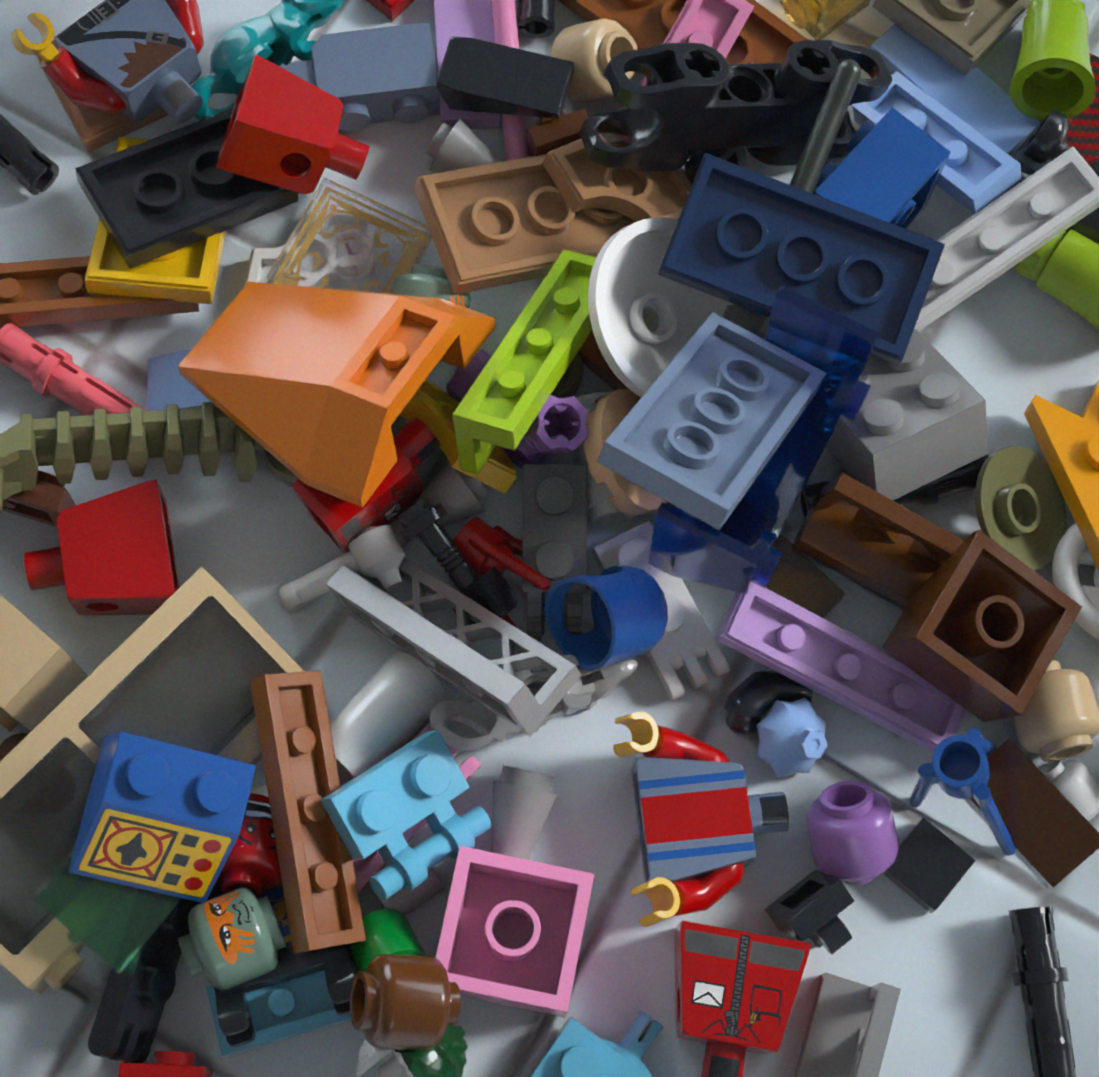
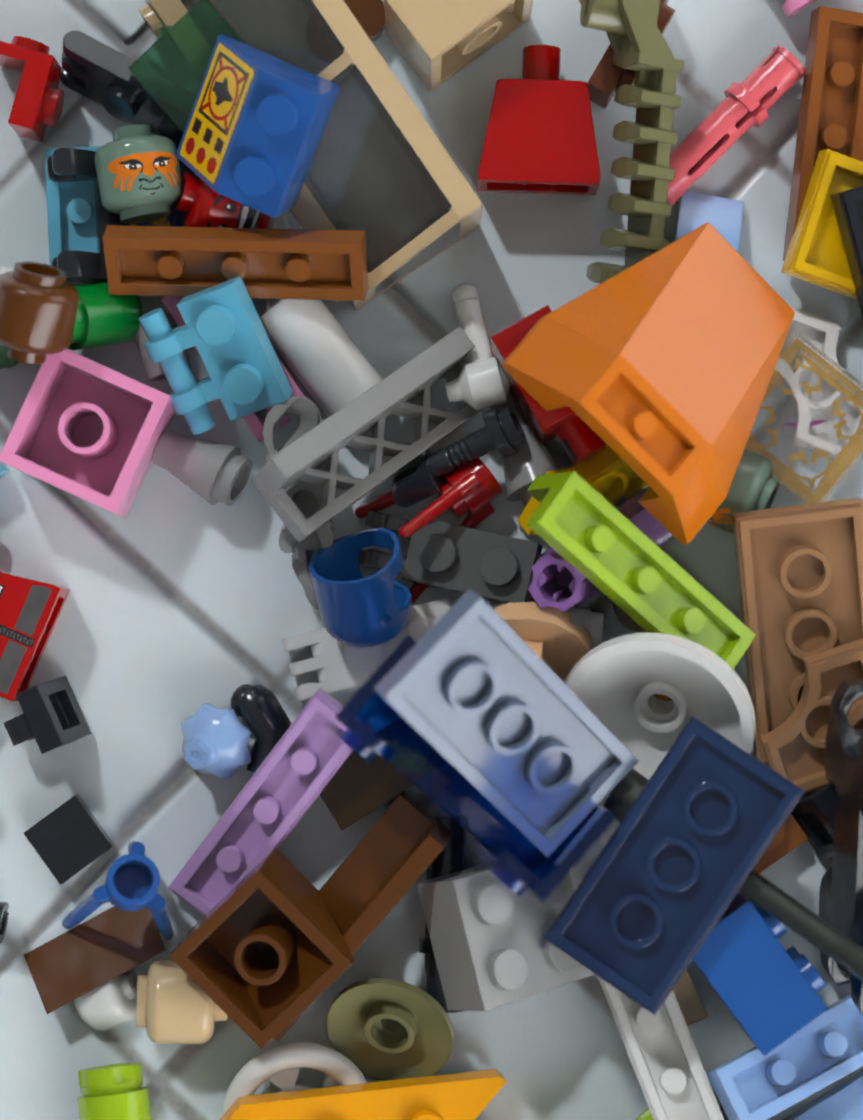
camera: 110 degrees right, 15 degrees up
torso [613,712,789,927] -> none
medium lavender head [806,781,898,885] -> none

